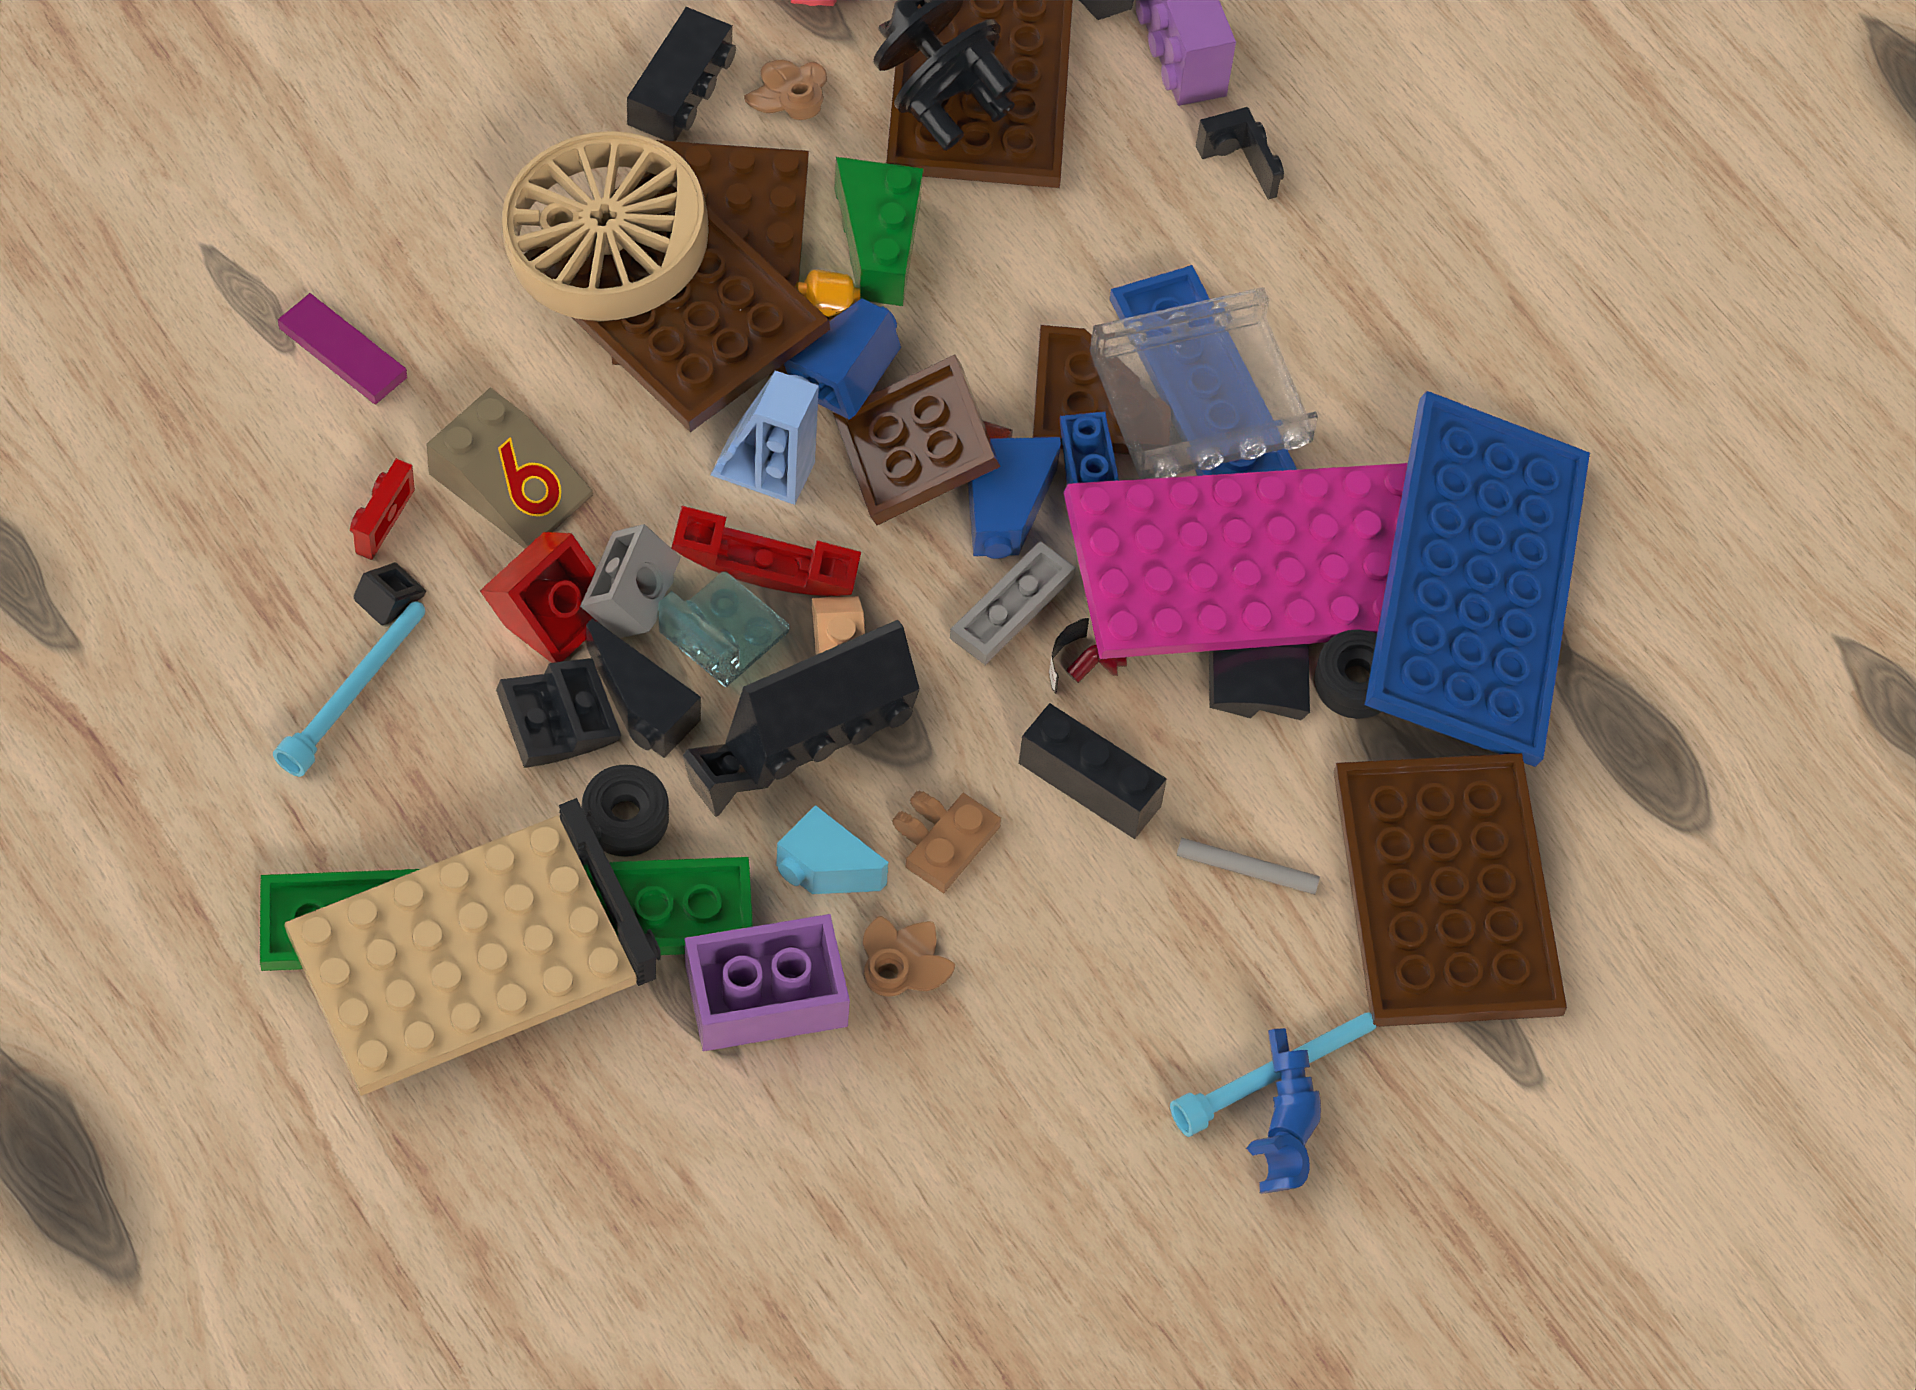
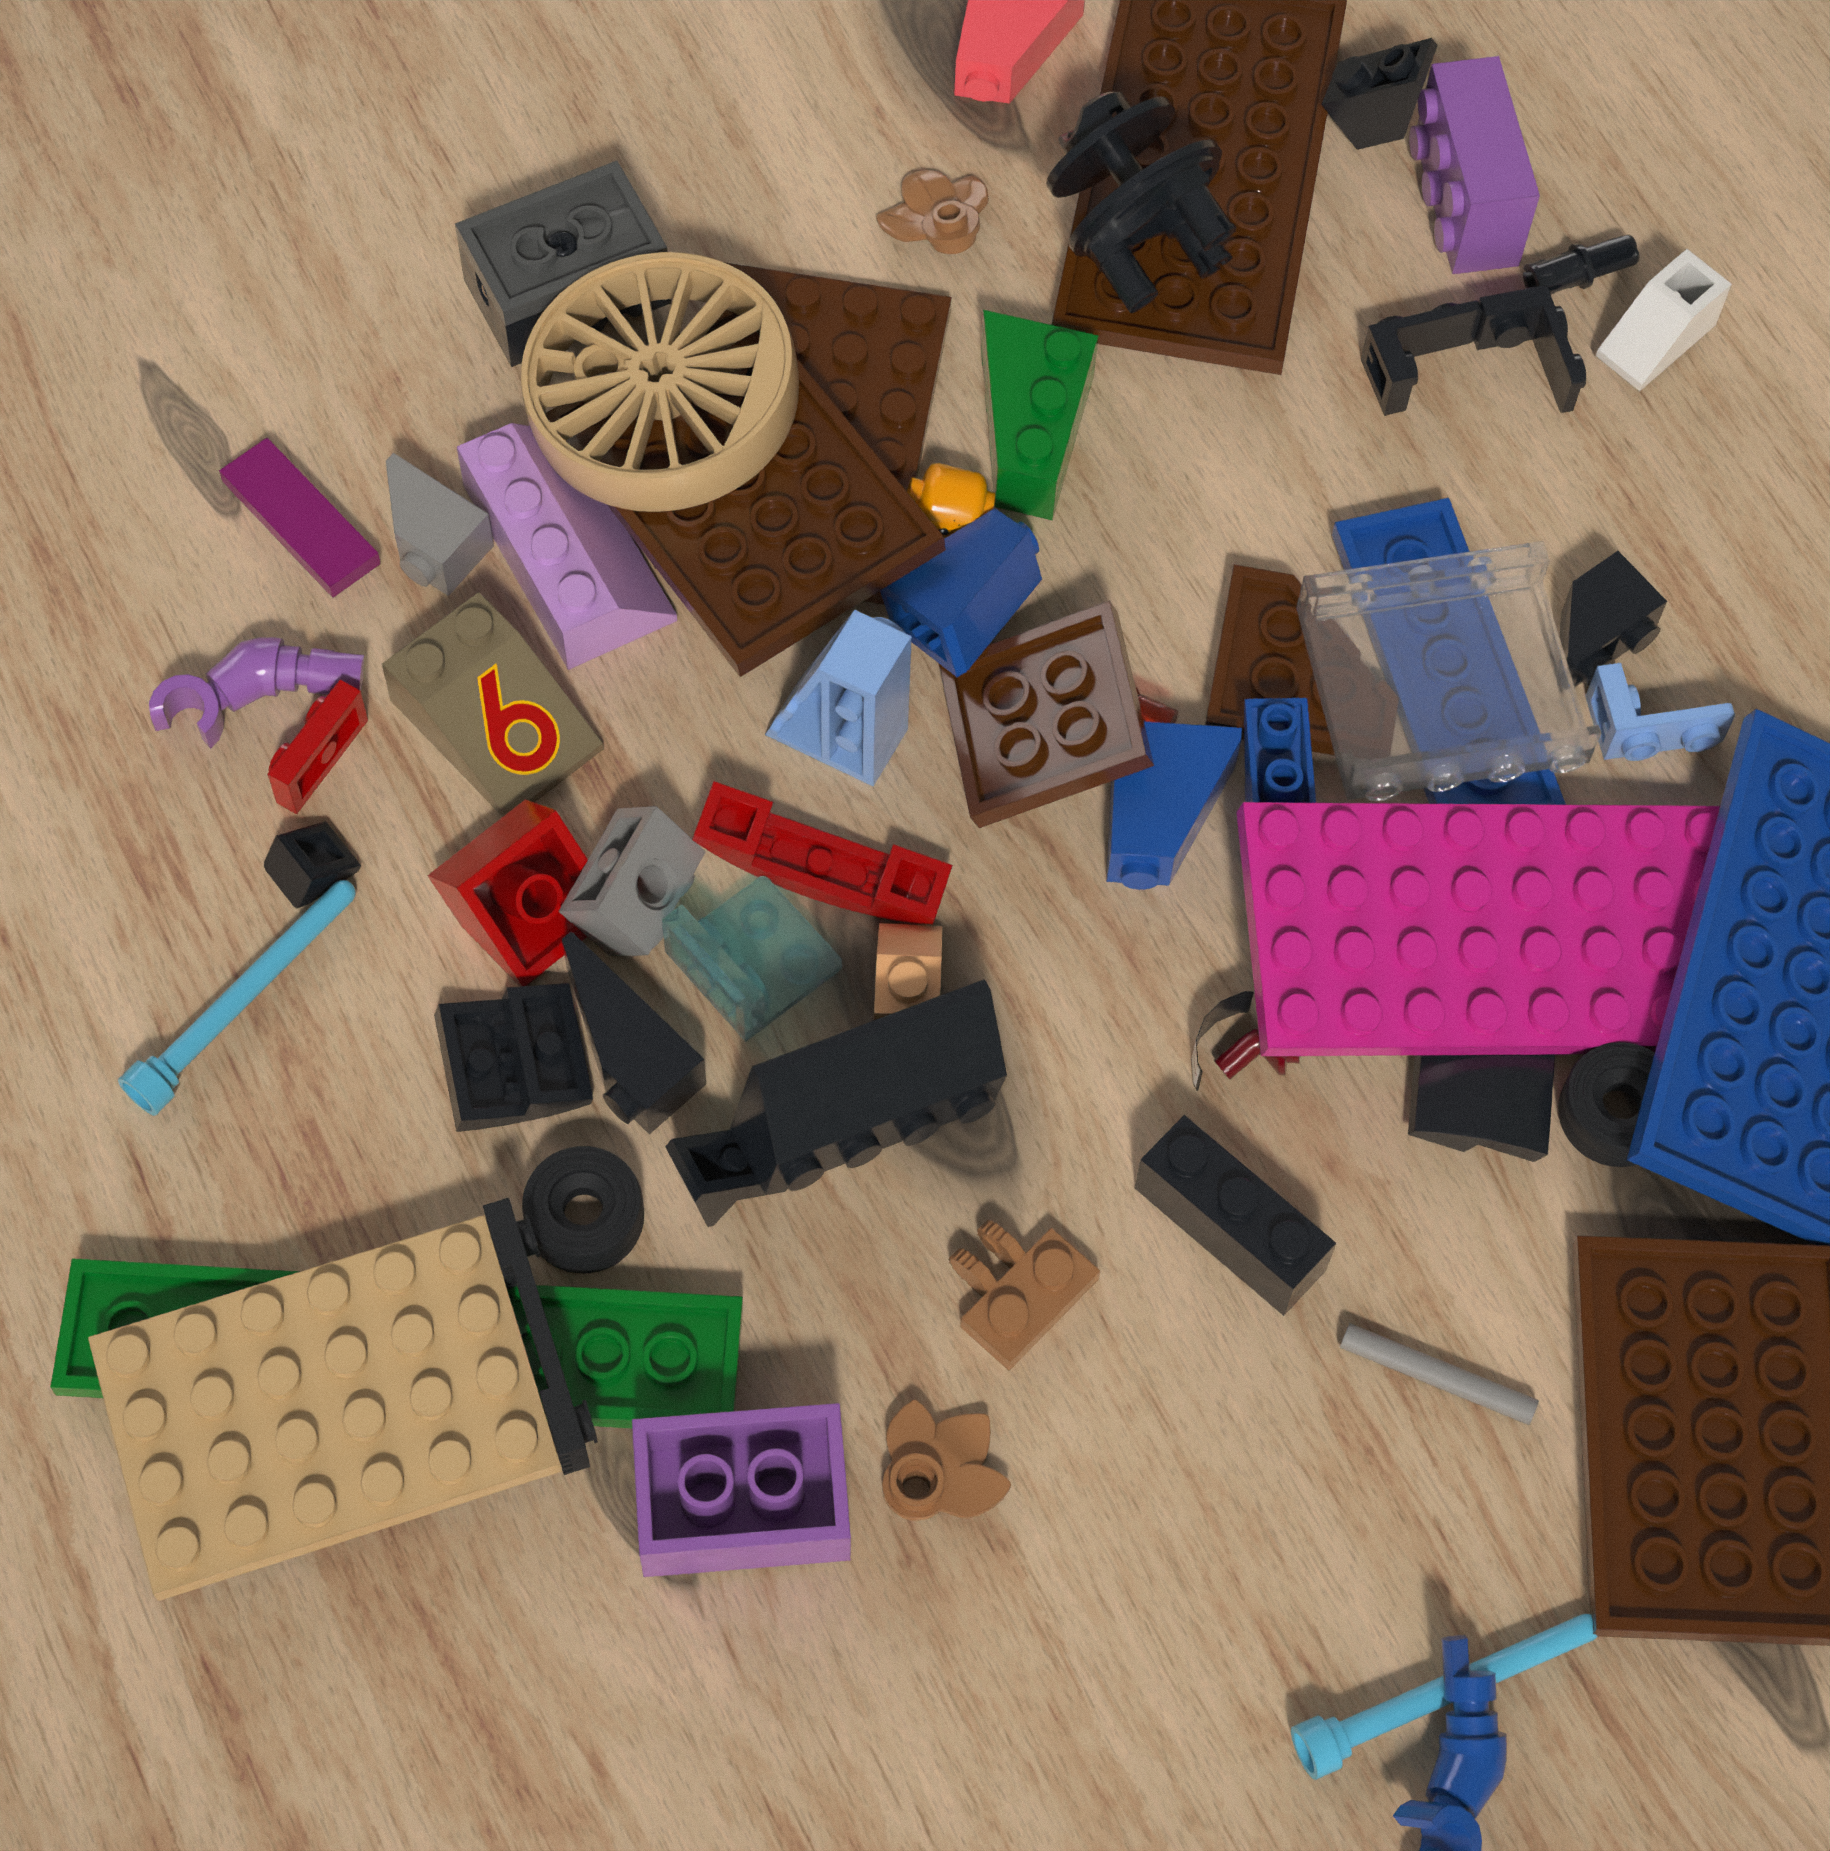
camera: 10 degrees right, 5 degrees up
black brick [627,7,736,141] -> none
medium azure slope [776,805,889,894] -> none
light grey plate [950,541,1076,665] -> none
none -> medium lavender piece [149,637,364,749]
none -> light grey slope [386,453,494,596]
none -> dark grey piece [455,161,671,367]
none -> lavender slope [457,423,677,670]
none -> black bracket [1361,300,1482,416]
none -> black axle [1523,235,1640,295]
none -> black slope [1556,551,1667,695]
none -> light blue bracket [1585,663,1735,761]
none -> white slope [1596,249,1732,392]

